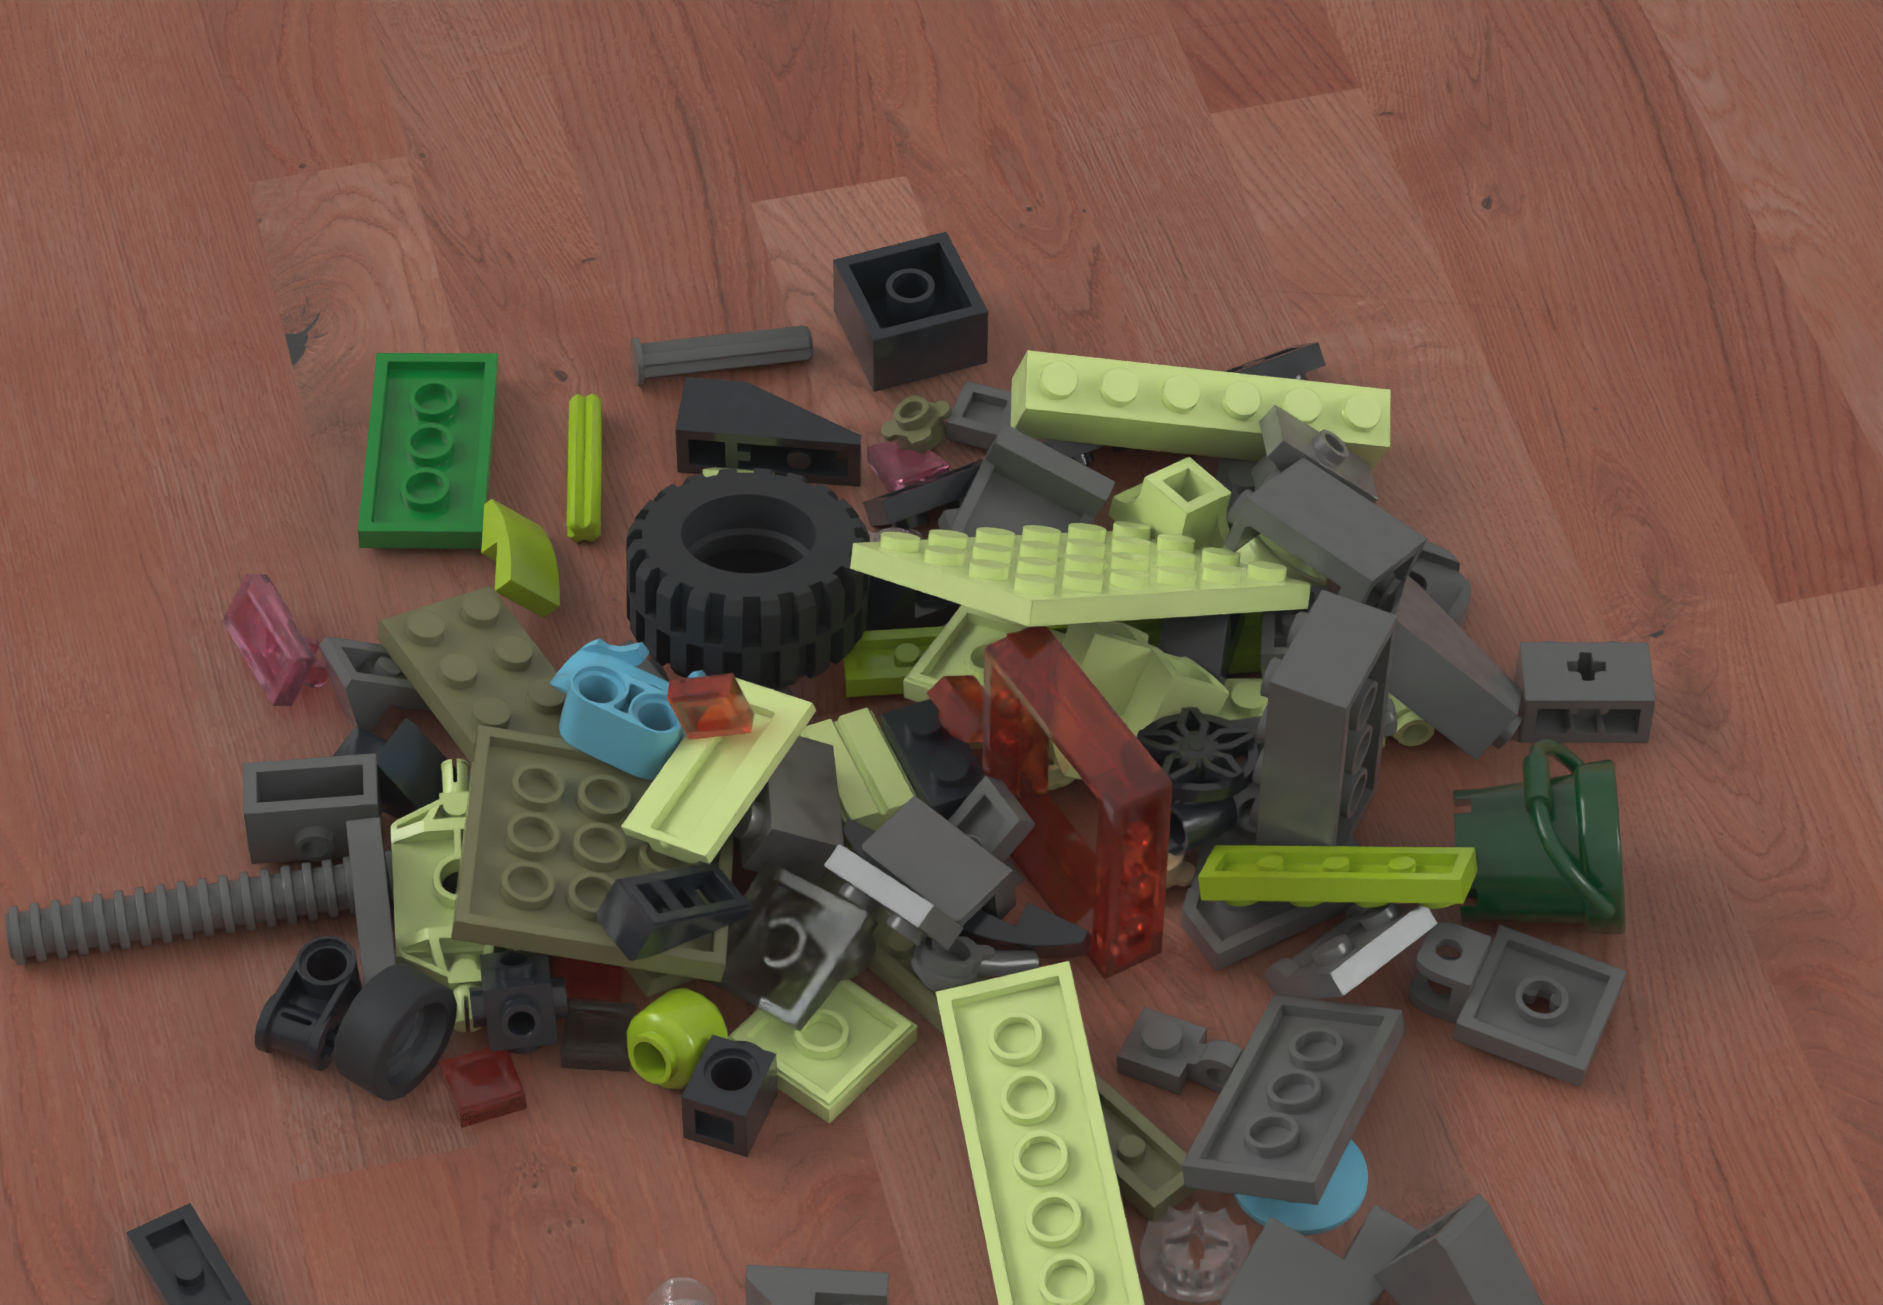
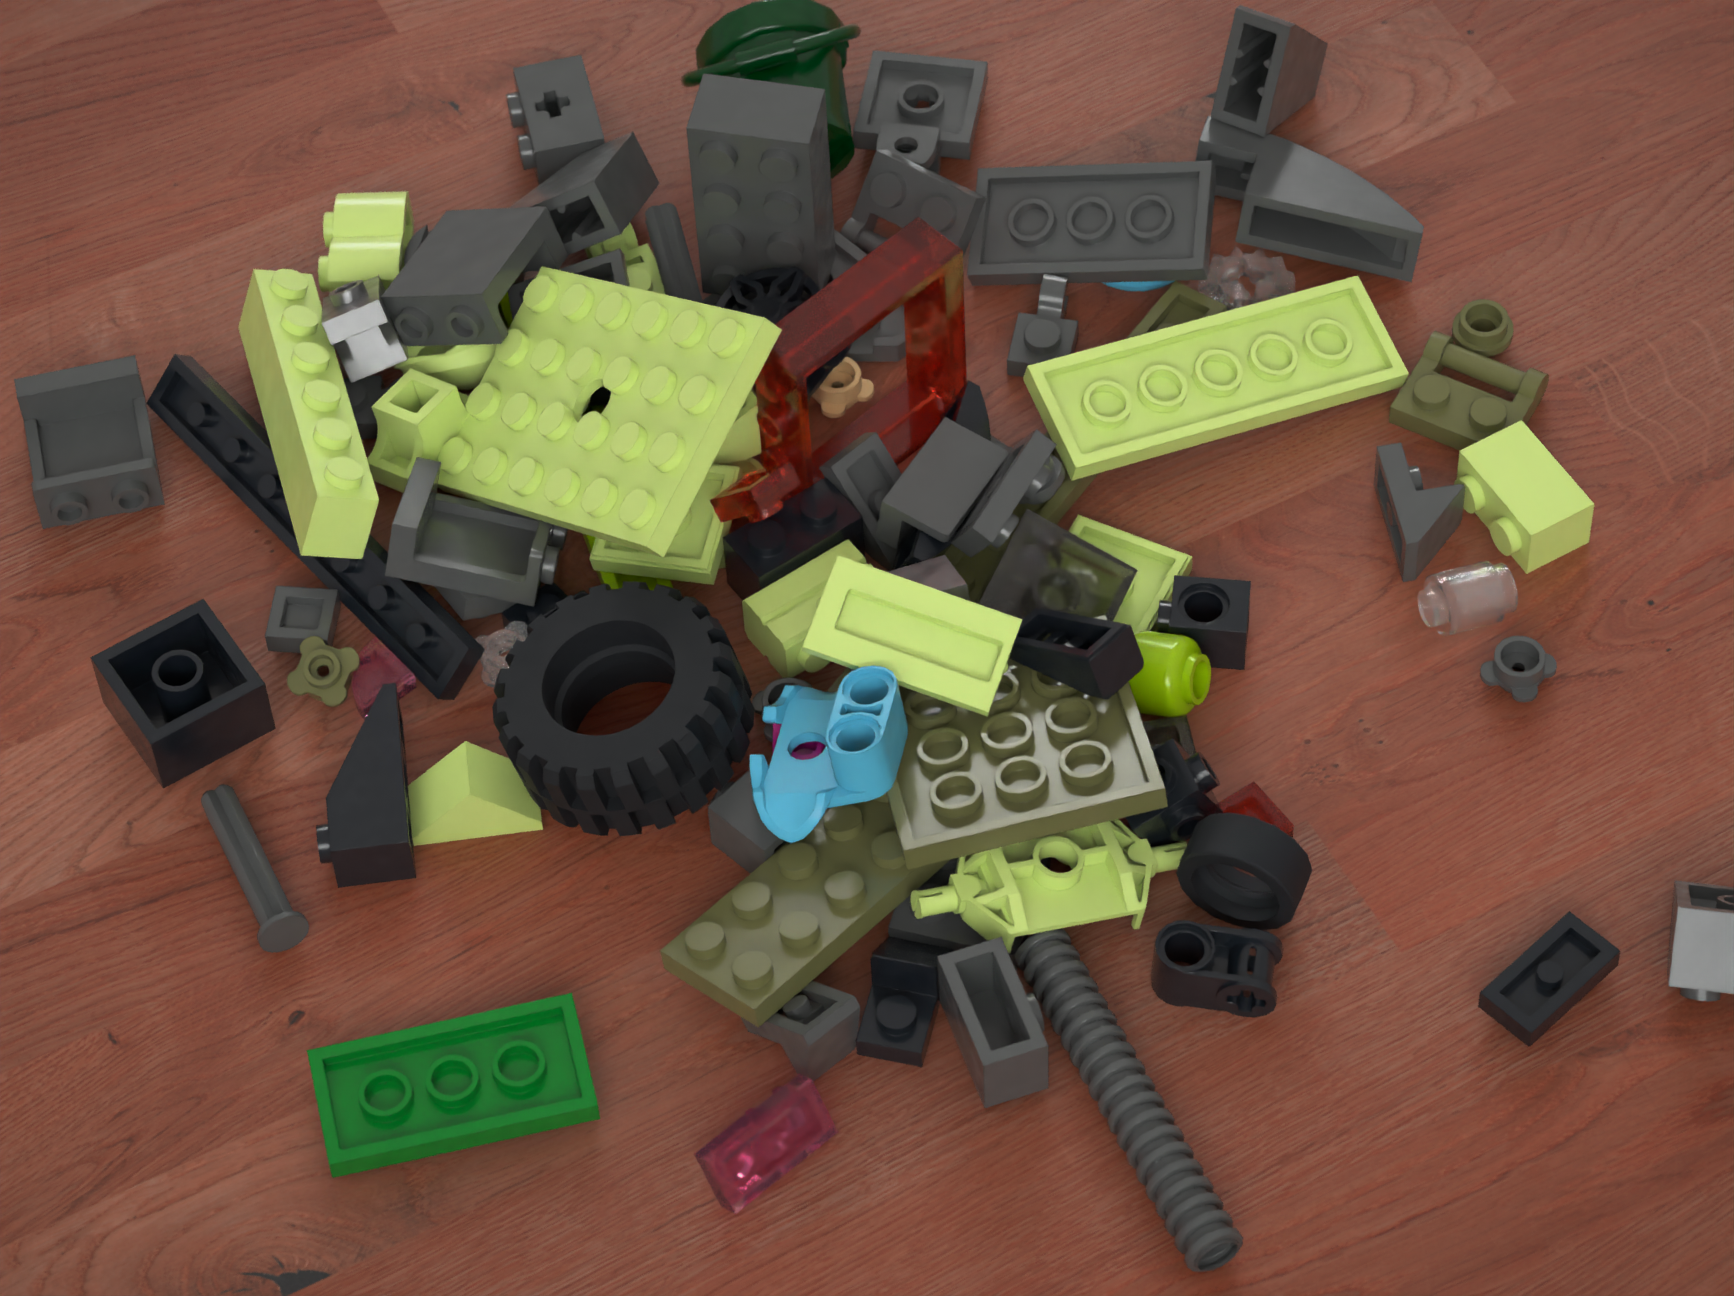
camera: 100 degrees left, 5 degrees up
dark grey beam [346,817,396,986] -> none
lime slope [481,499,560,618] -> none
lime axle [566,394,602,543] -> none
clear red tile [667,673,754,739] -> none
lime plate [1198,845,1478,909] -> none
none -> dark grey panel [14,355,165,529]
none -> yellowish green brick [318,191,414,292]

